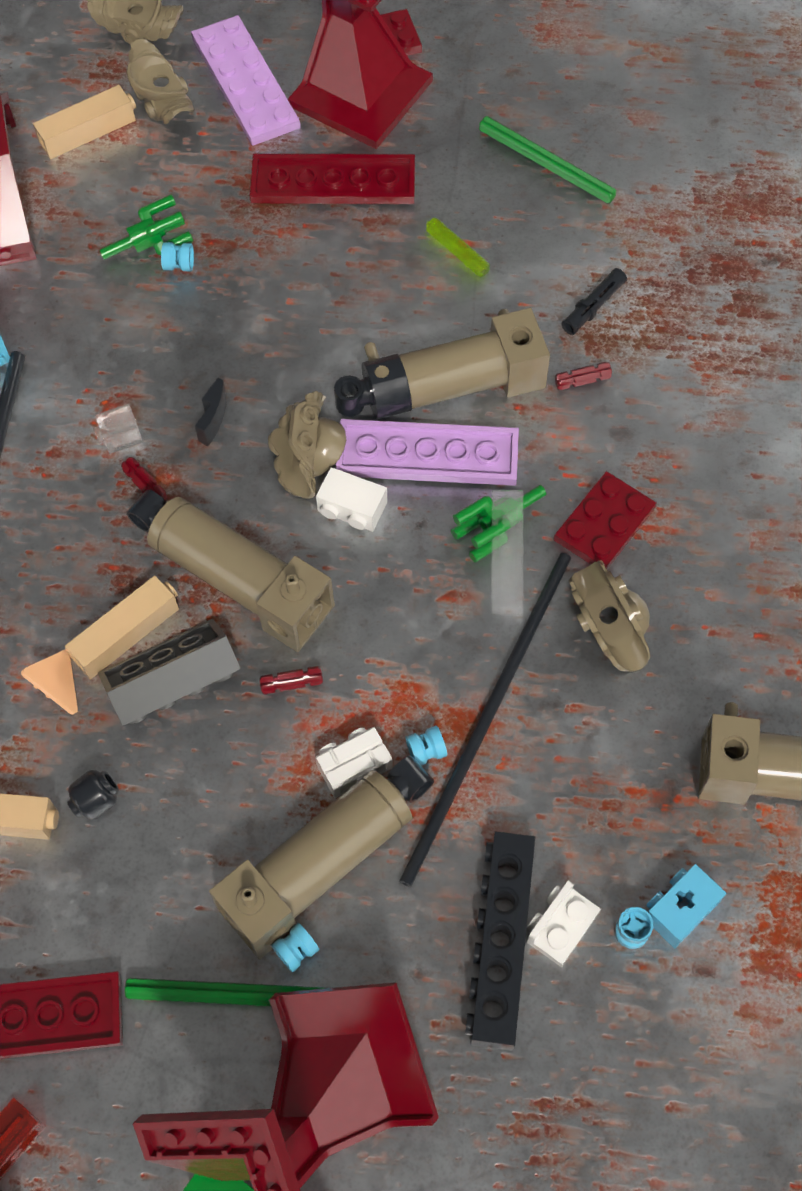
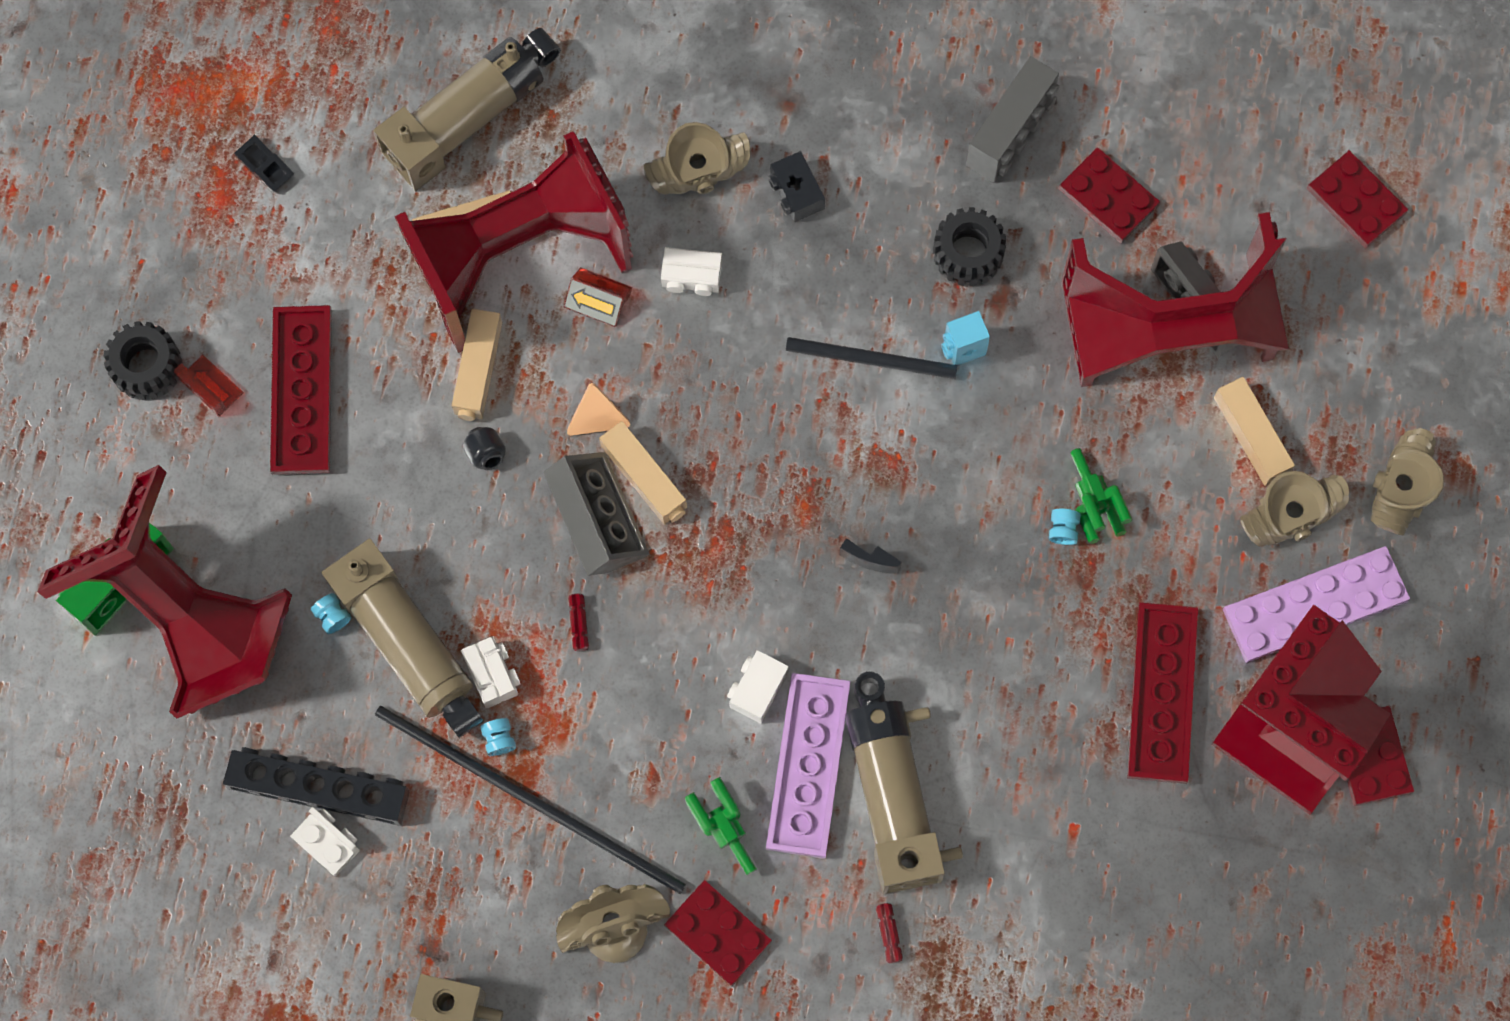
camera: 95 degrees right, 10 degrees up
clear brick [93,403,143,454] -> none
dark red axle [121,457,168,501] -> none
green axle [125,978,327,1006] -> none
dark tan piece [126,489,335,652] -> none
dark tan piece [268,391,347,499] -> none
clear neon green axle [426,217,490,277] -> none
green axle [479,116,617,204] -> none
clear tile [492,490,523,615] -> none
black pin [561,268,627,335] -> none
medium azure wheel [615,907,653,949] -> none
medium azure brick [646,864,727,949] -> none

